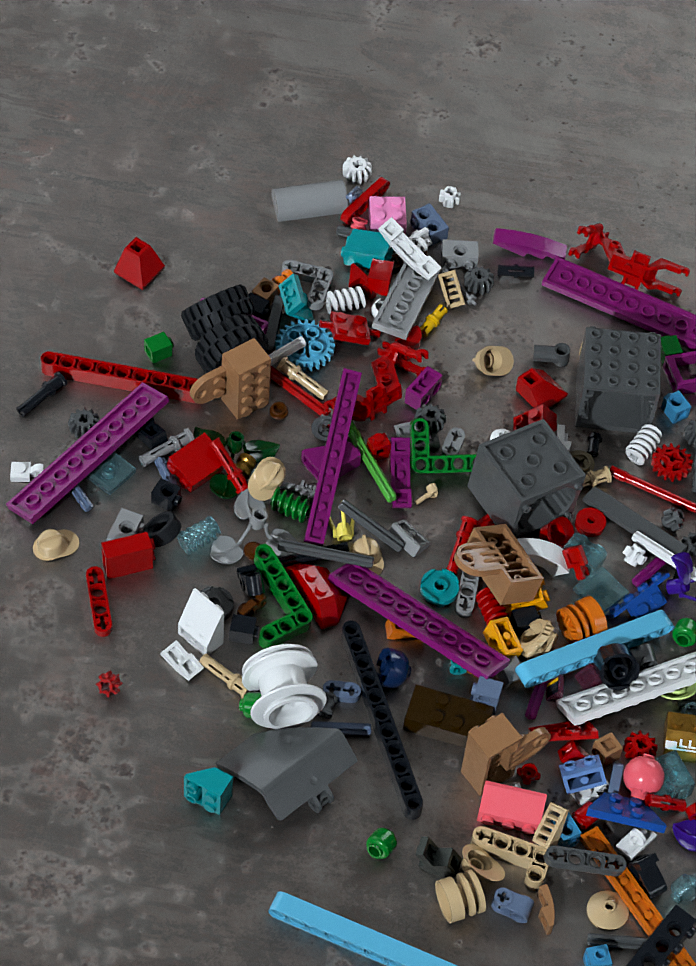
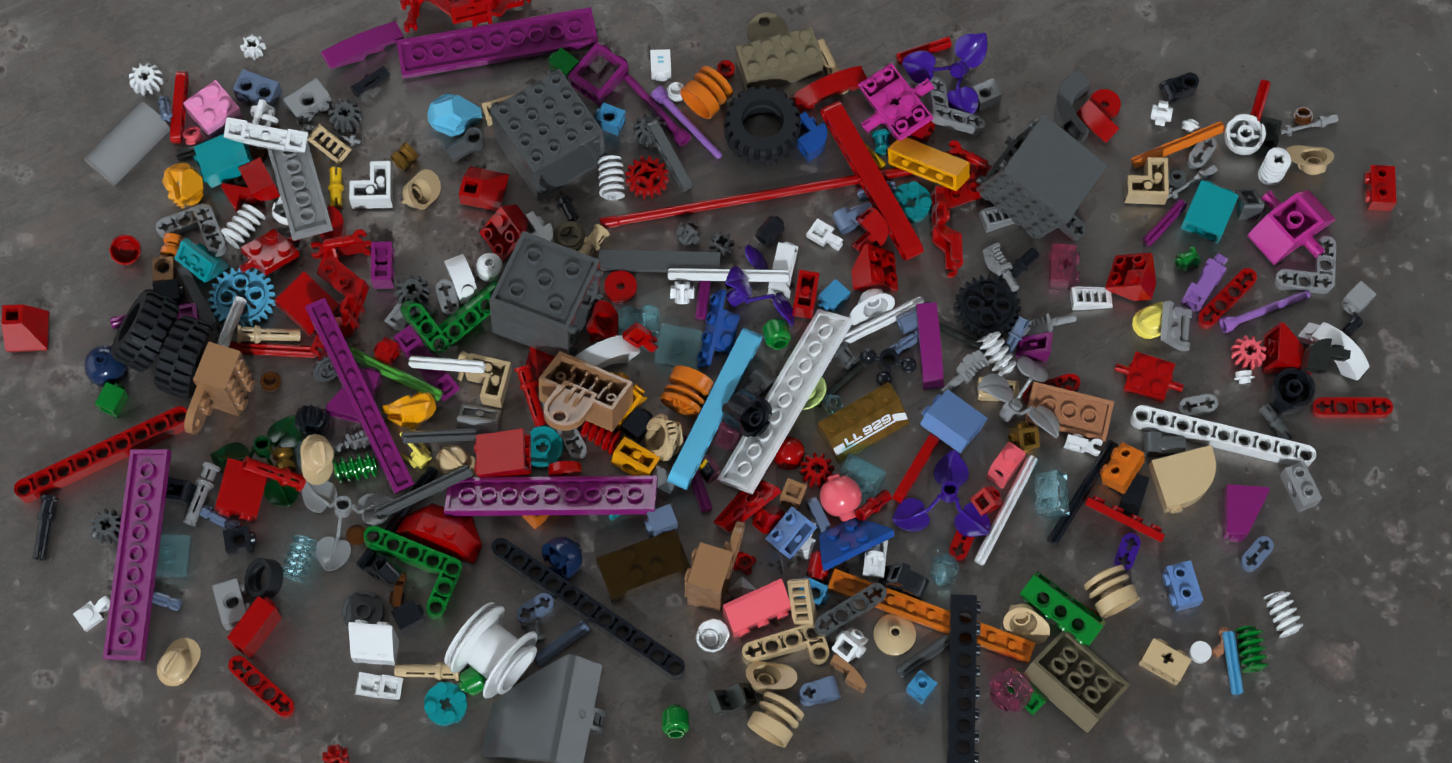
camera: 35 degrees left, 15 degrees up
none -> dark blue cylinder [84,345,128,387]
none -> red hair [109,234,141,266]
none -> light orange helmet [162,163,204,209]
none -> red brick [274,271,340,337]
none -> black gear [295,405,330,436]
none -> white brick [349,161,393,209]
none -> light orange helmet [381,392,436,428]
none -> pearl gold wheel [390,142,418,171]
none -> white axle [408,356,486,373]
none -> teal plate [424,682,468,726]
none -> medium azure helmet [427,92,483,137]
none -> white brick [444,254,479,304]
none -> tan brick [465,353,512,408]
none -> red brick [474,428,532,477]
none -> red piece [548,461,582,477]
none -> white hair [695,618,730,653]
none -> red hair [773,436,805,470]
none -> white brick [832,627,868,662]

